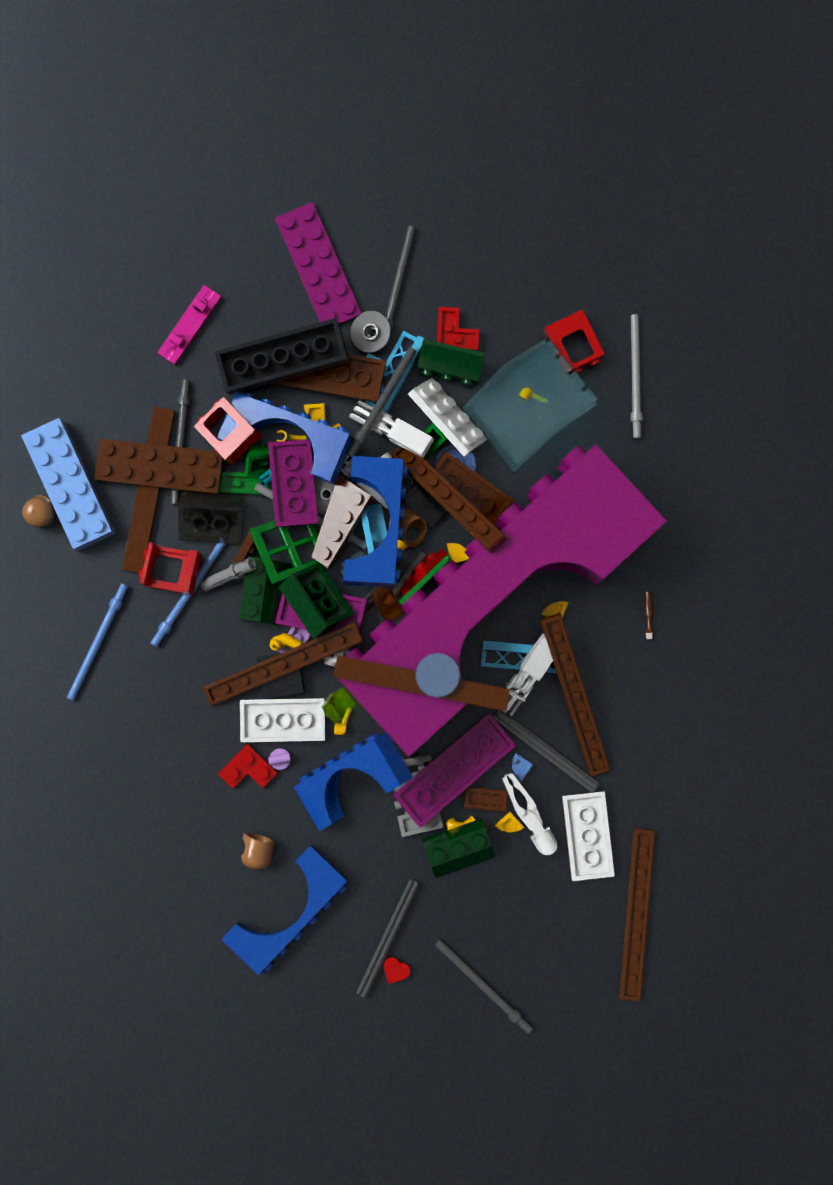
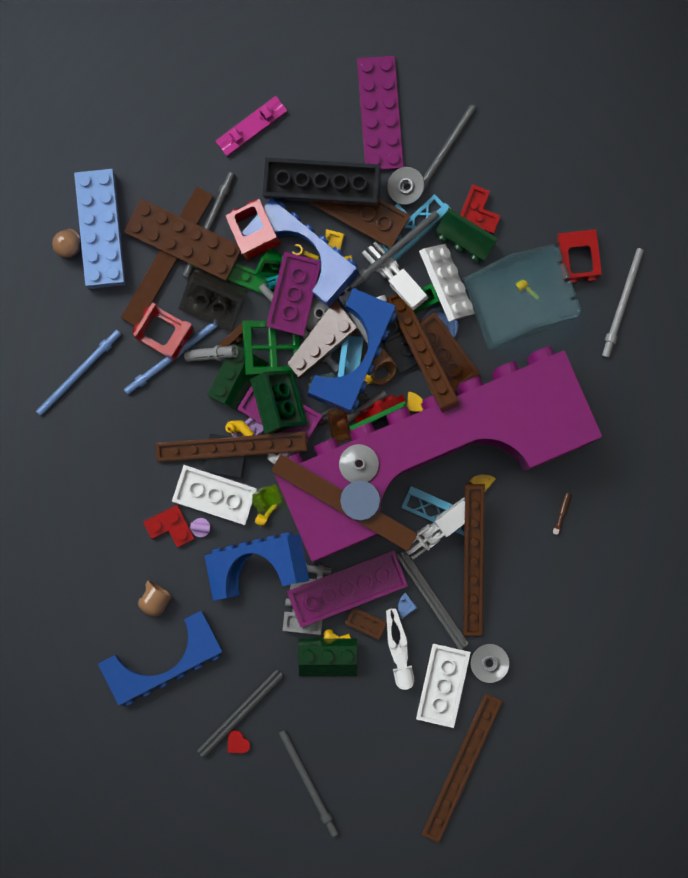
camera: 20 degrees right, 0 degrees up
yellow tile [494,811,524,833] -> none
none -> light grey dish [339,444,379,482]
none -> light grey dish [471,644,509,683]

